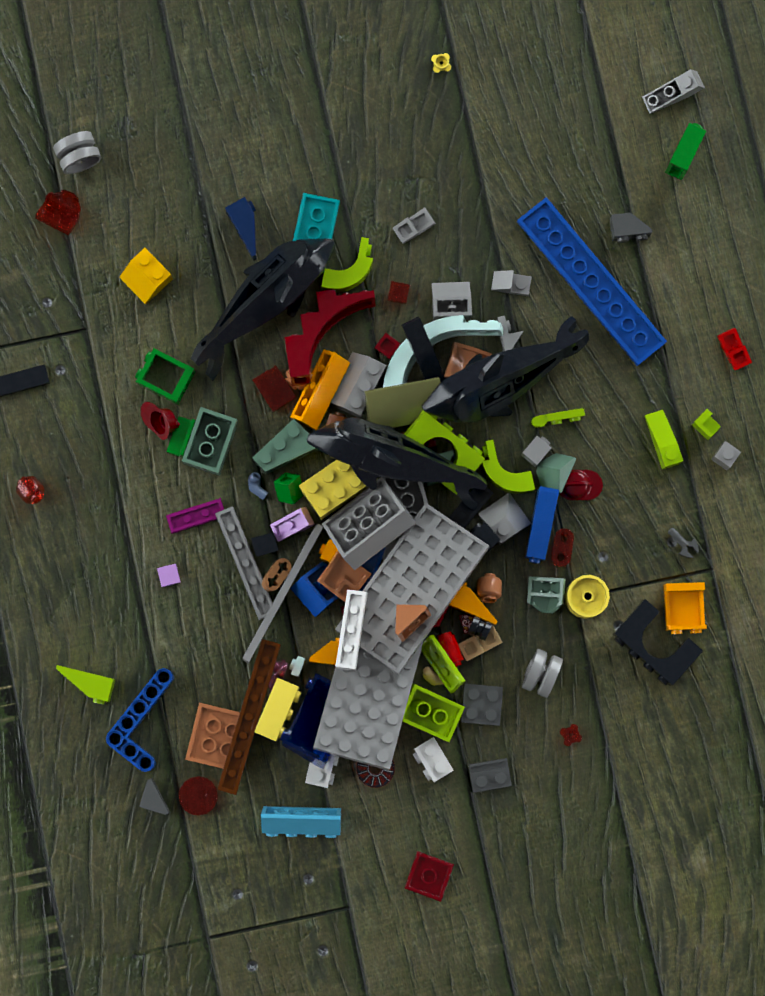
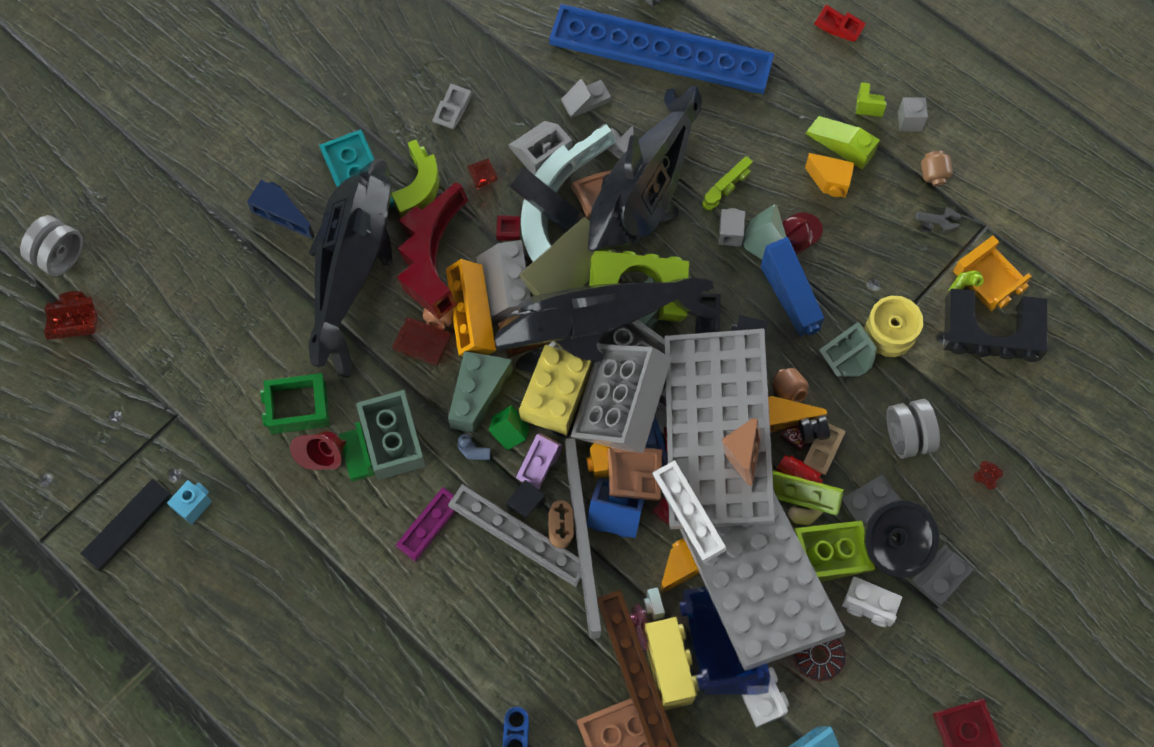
camera: 30 degrees left, 15 degrees down
clear red head [16,476,45,504] -> none
yellow slope [119,248,173,305] -> none
lavender tile [157,564,181,587] -> none
light grey slope [478,493,531,545] -> none
lime arch [481,440,535,494] -> none
clear red plate [551,528,574,567] -> none
none -> medium azure brick [167,480,212,525]
none -> light orange slope [805,153,854,197]
none -> black dish [864,500,939,578]
none -> medium nougat head [920,151,953,186]
none -> lime arm [948,270,984,291]

